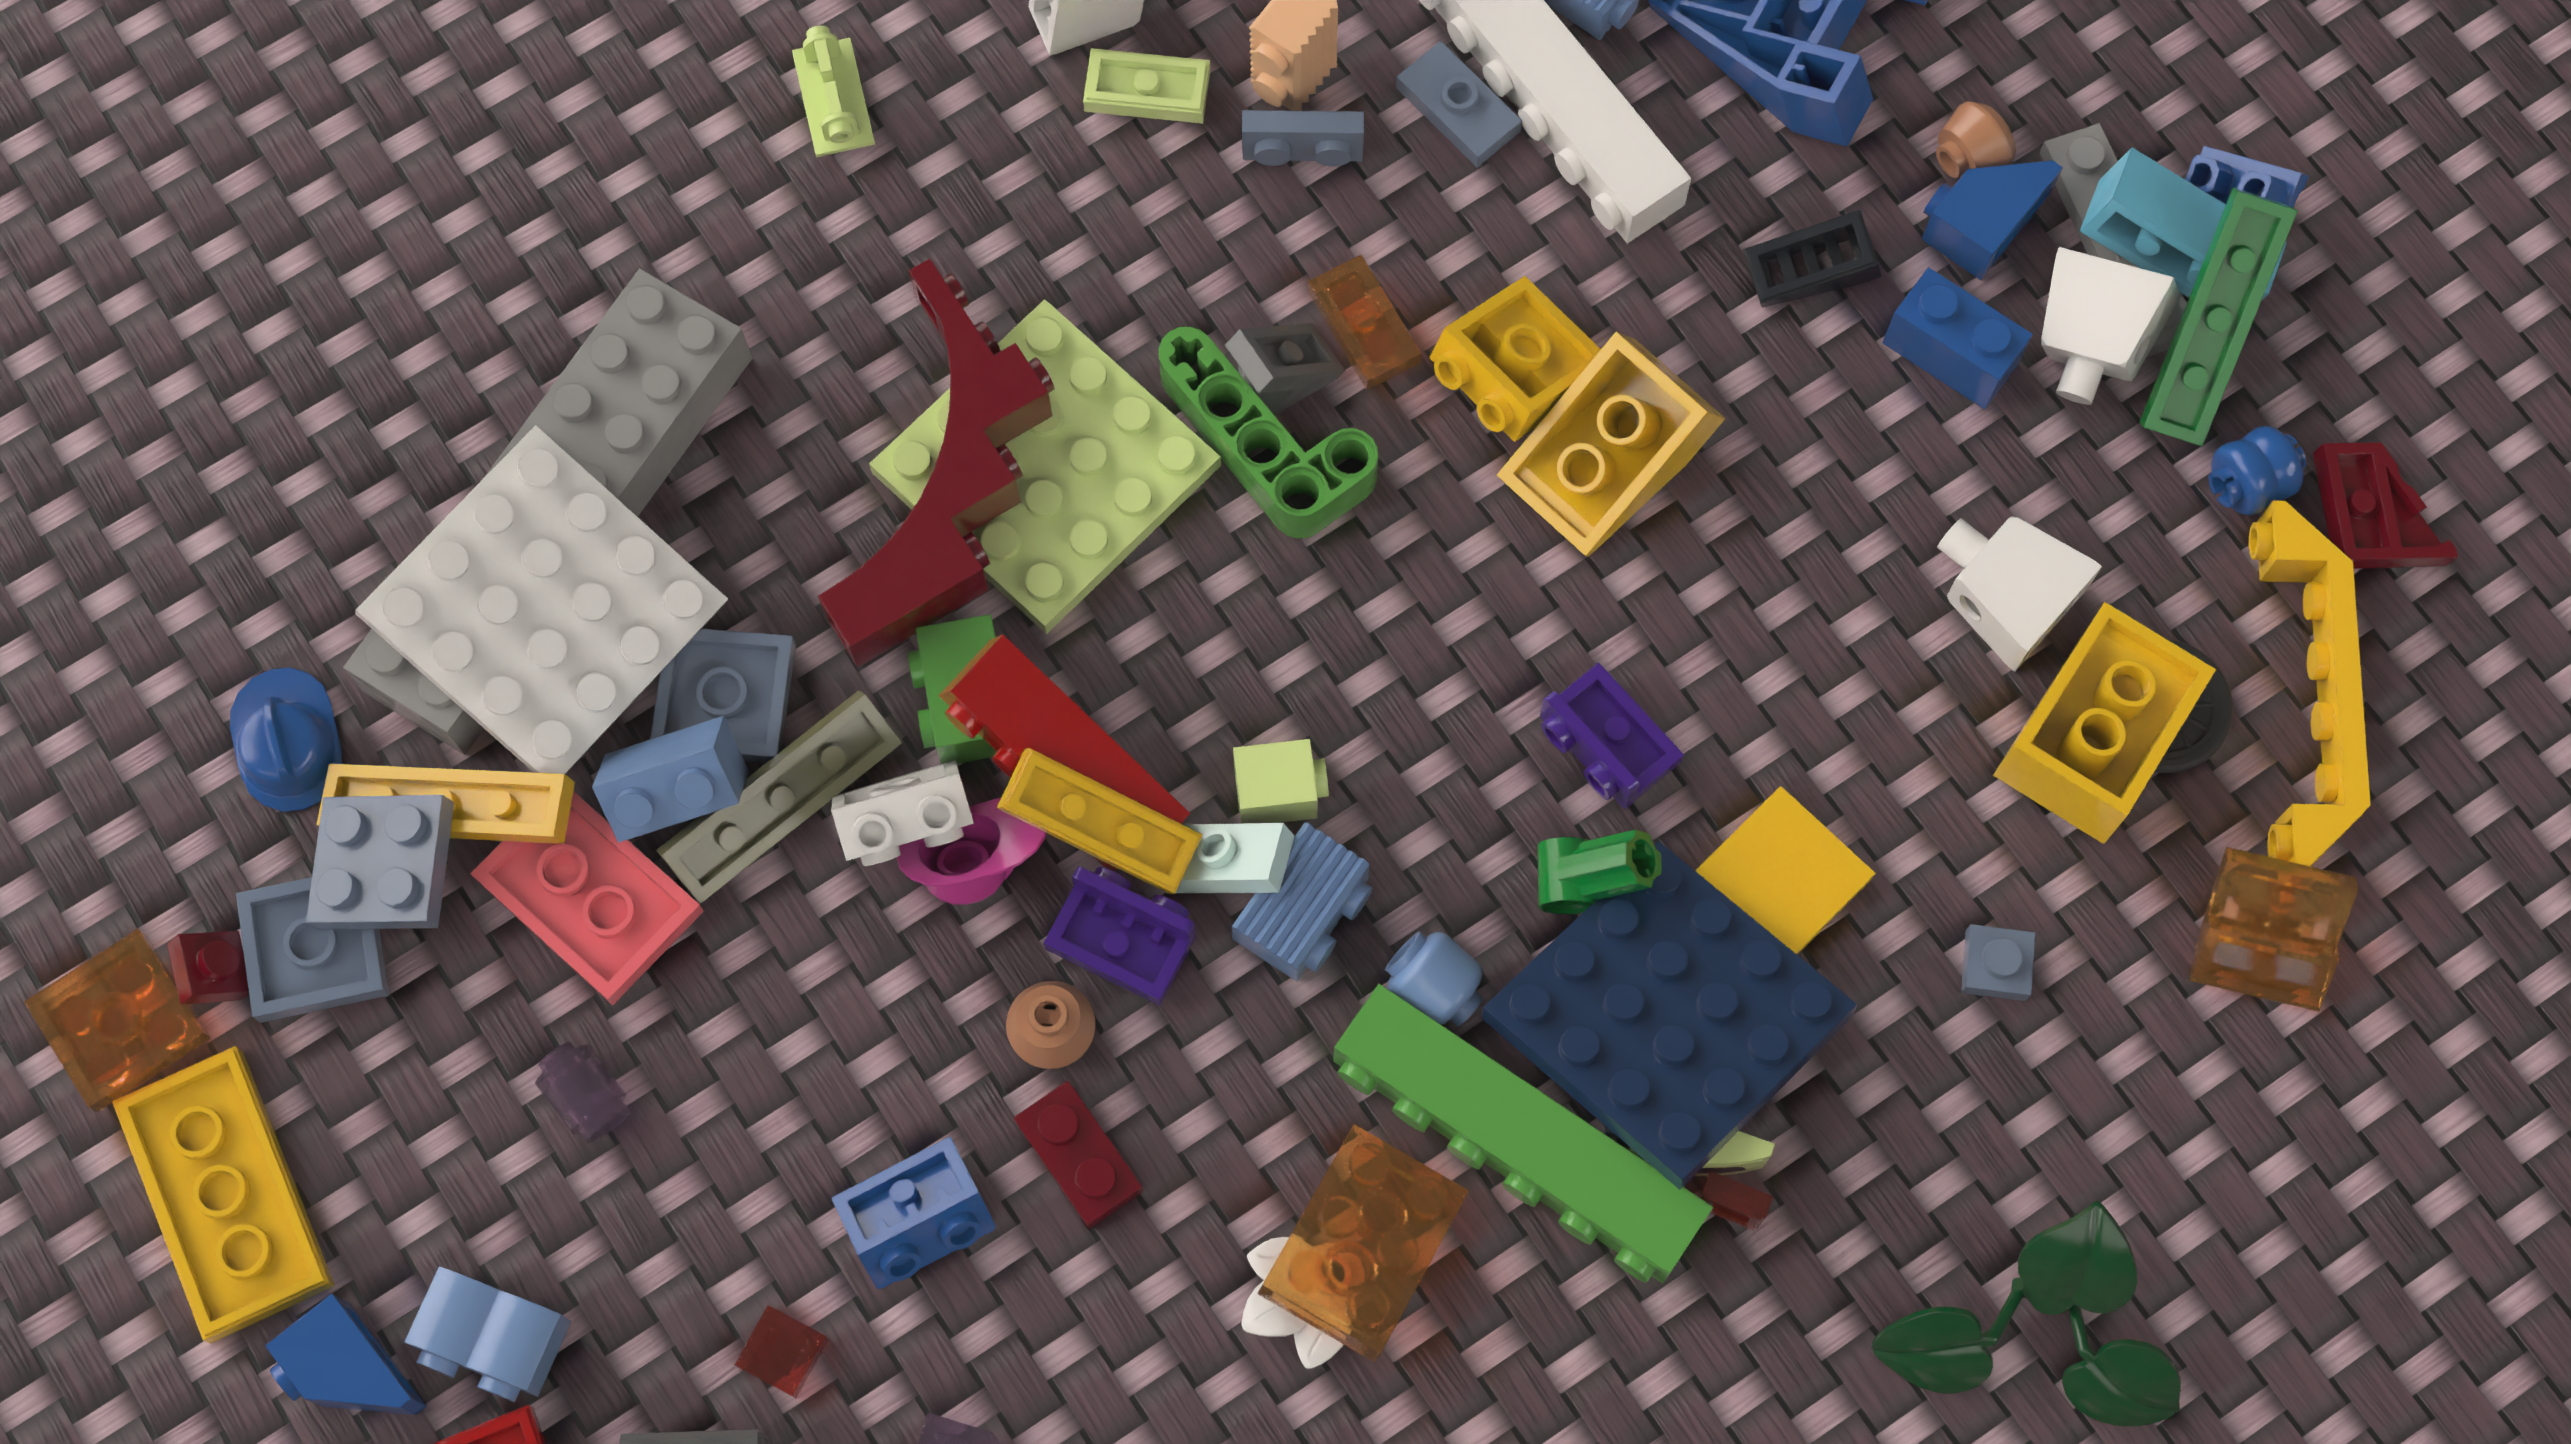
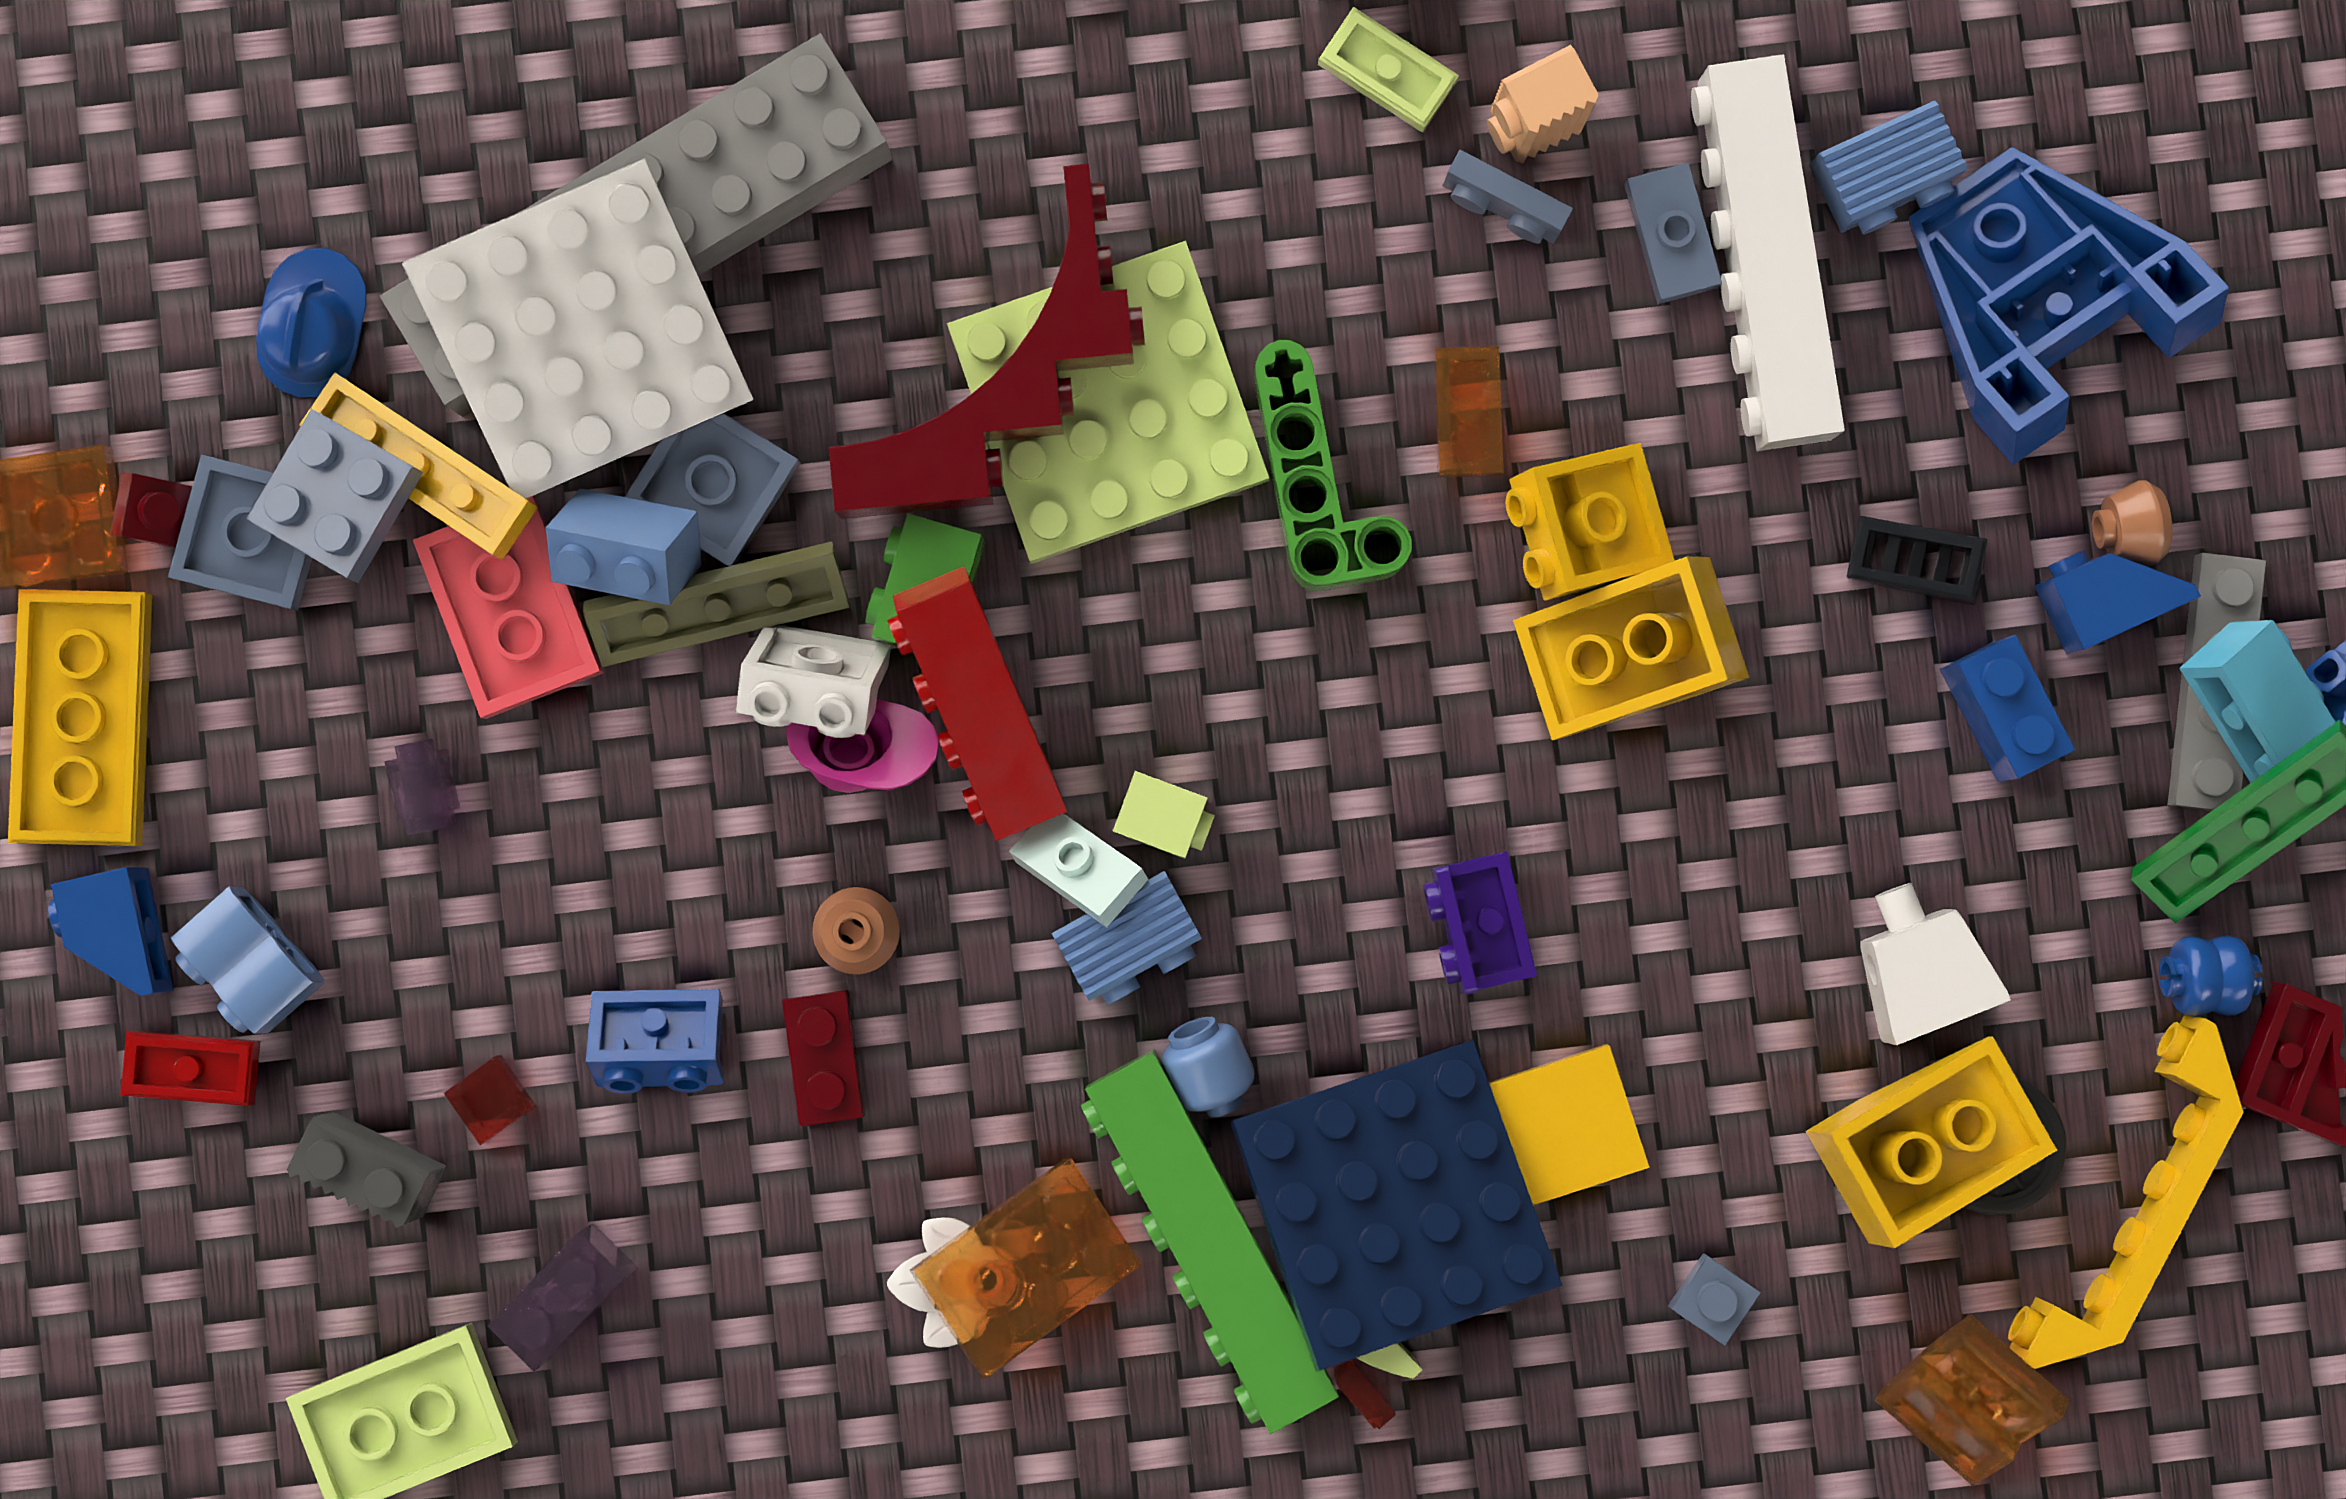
camera: 30 degrees right, 15 degrees up
yellow tile [997,748,1202,894] -> none
dark purple bracket [1043,866,1196,1006] -> none
dark grey slope [1225,323,1346,416] -> none
green piece [1537,829,1662,915] -> none
white torso [2041,247,2180,405] -> none

